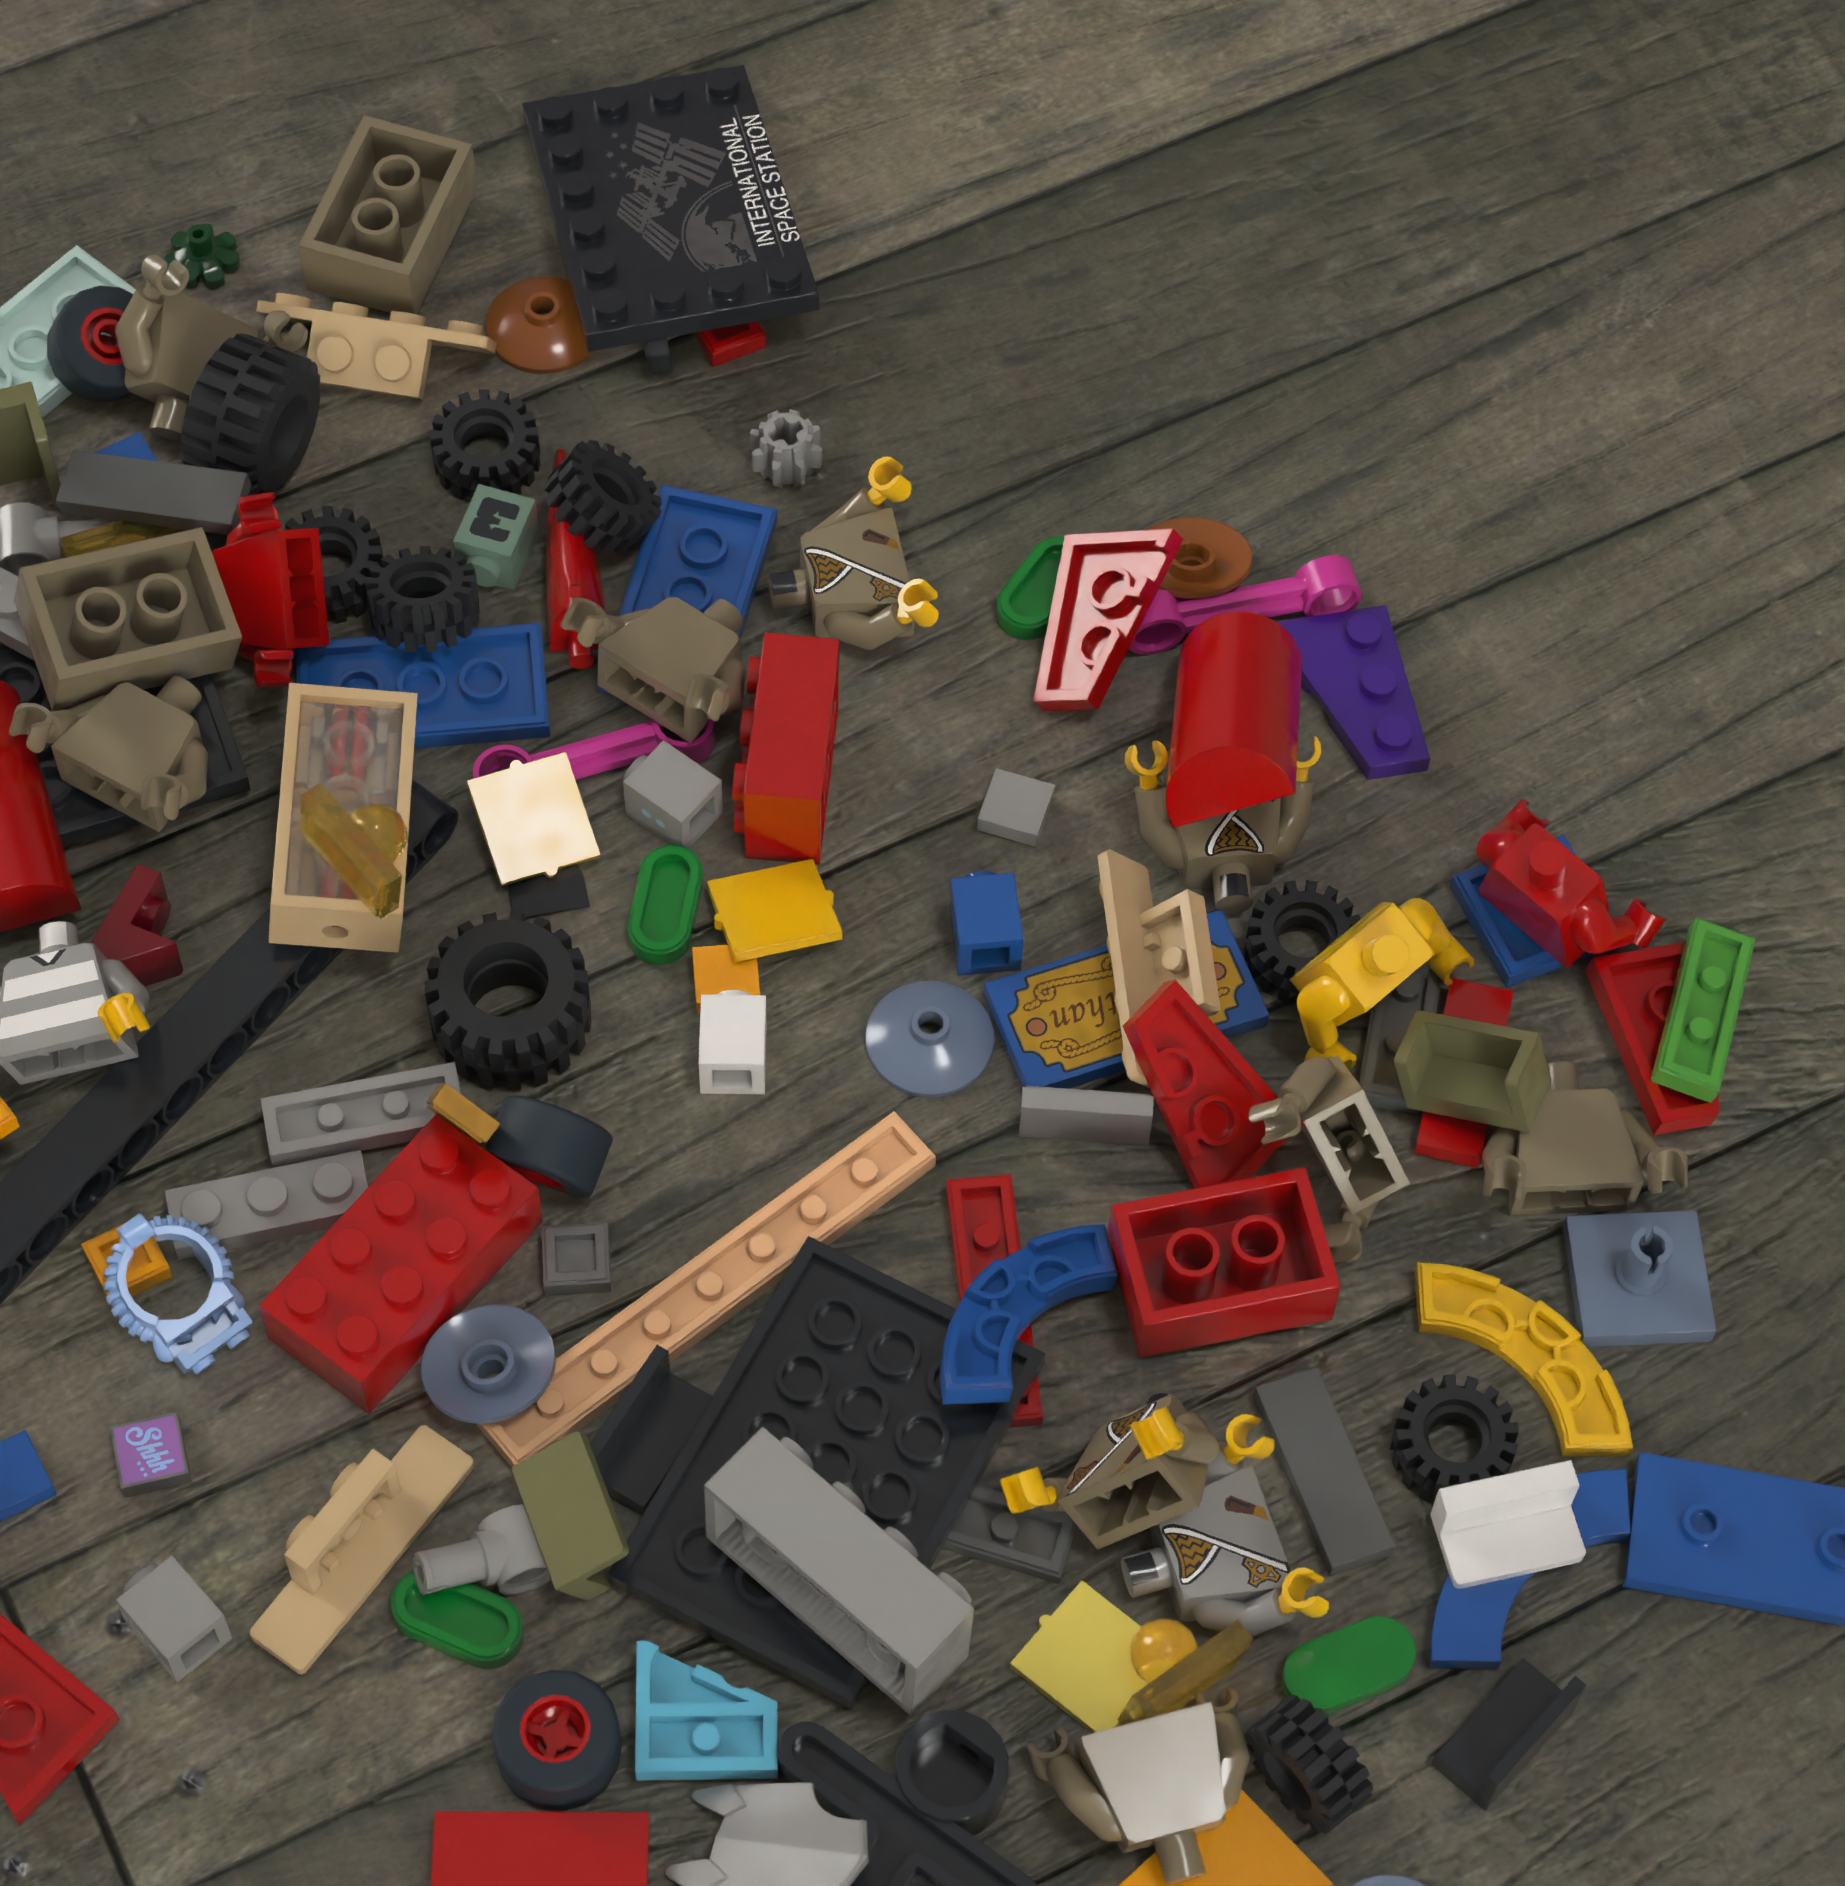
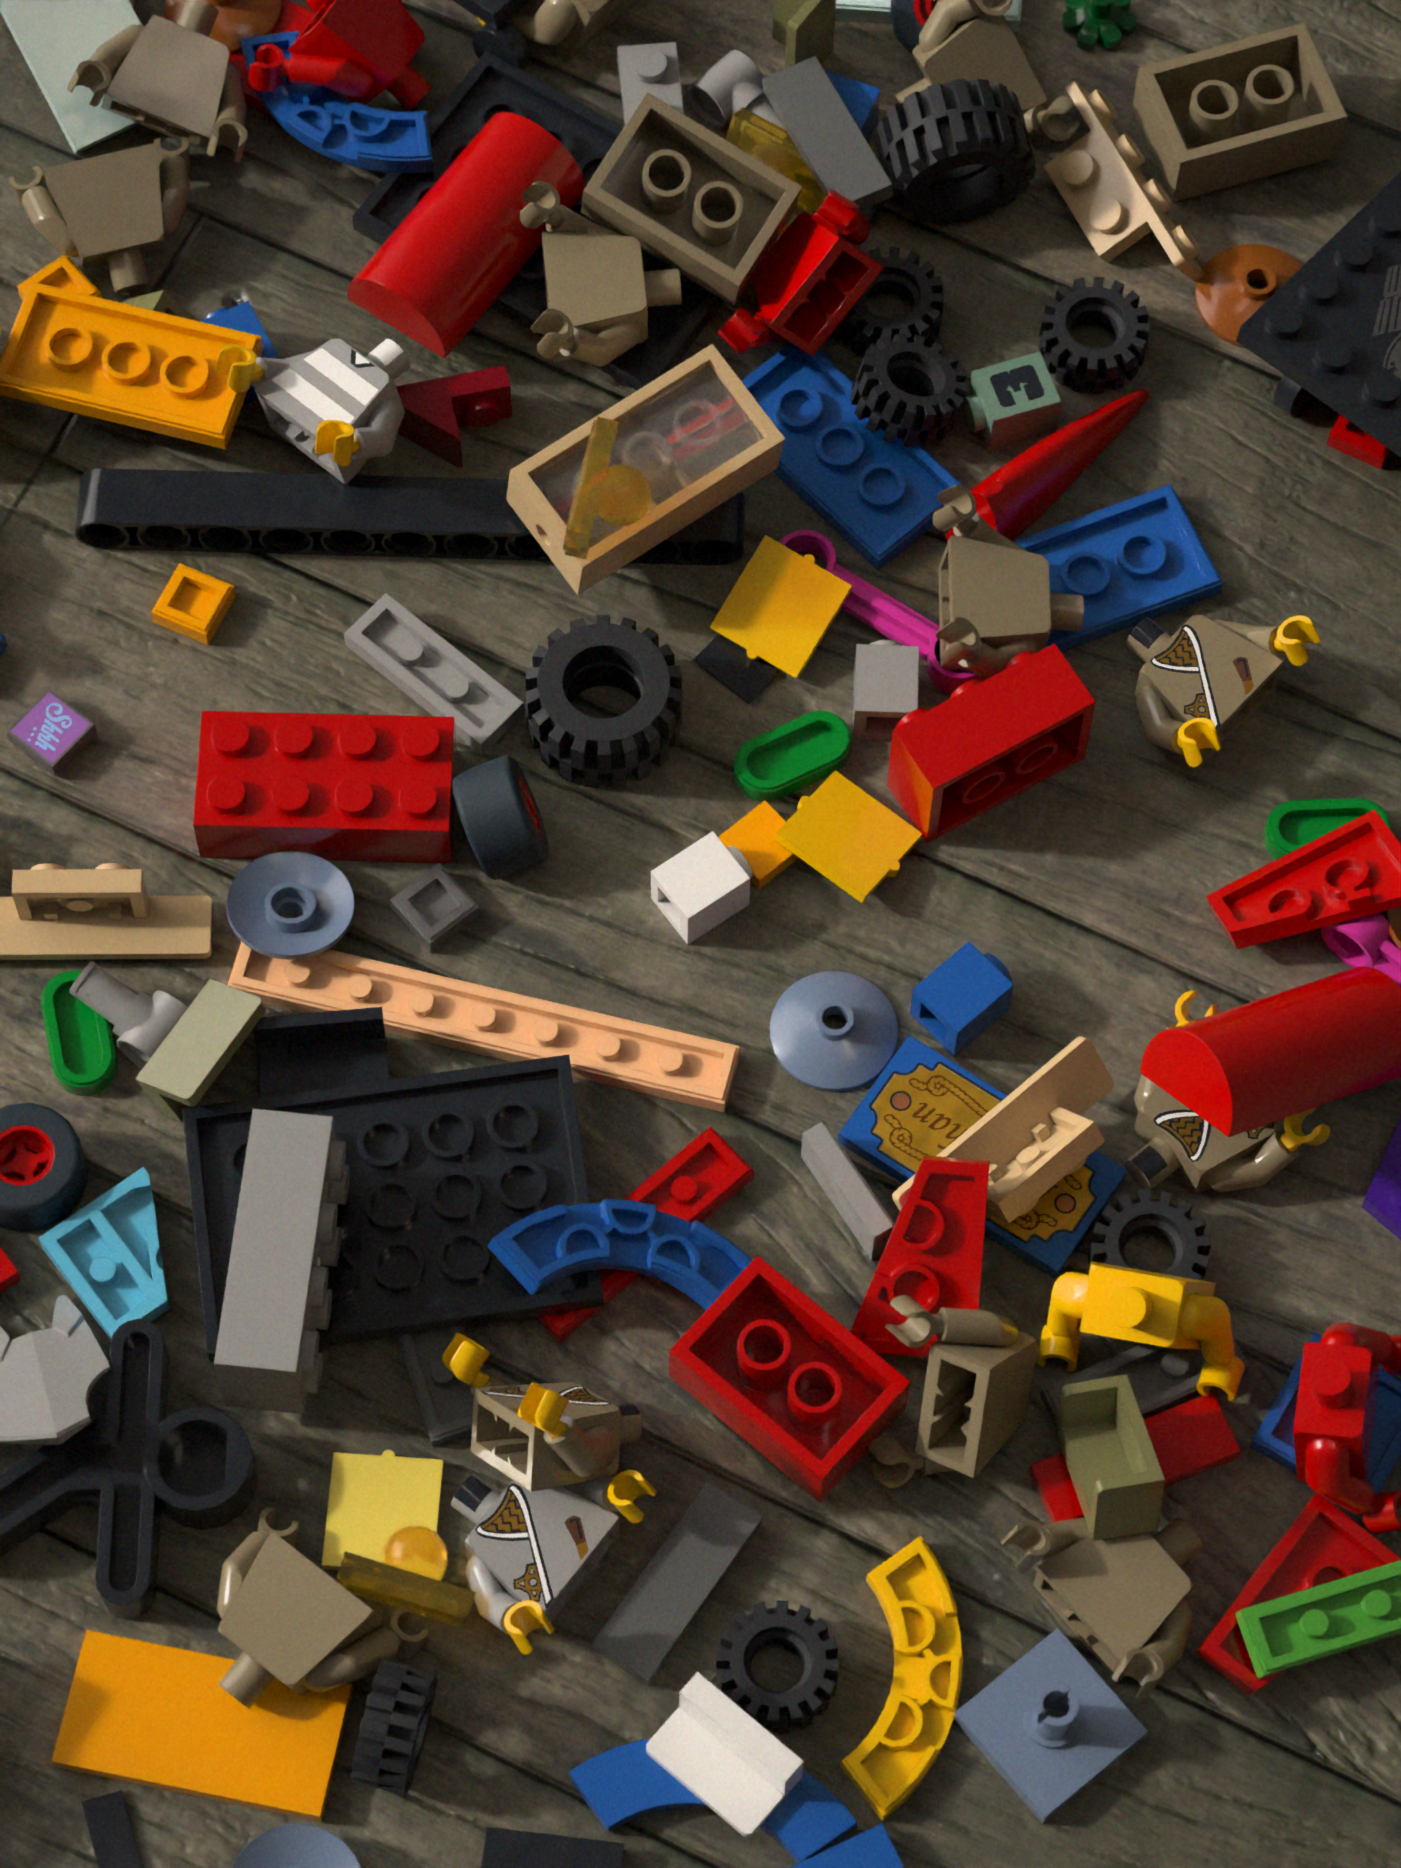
camera: 55 degrees right, 5 degrees up
light blue piece [104,1213,253,1375] -> none
light grey plate [165,1150,368,1260] -> none
pearl gold tile [426,1083,500,1143] -> none
black tyre [544,440,662,555] -> none
light grey gear [750,409,822,488] -> none
light grey tile [977,768,1055,847] -> none
green tile [1281,1616,1416,1715] -> none

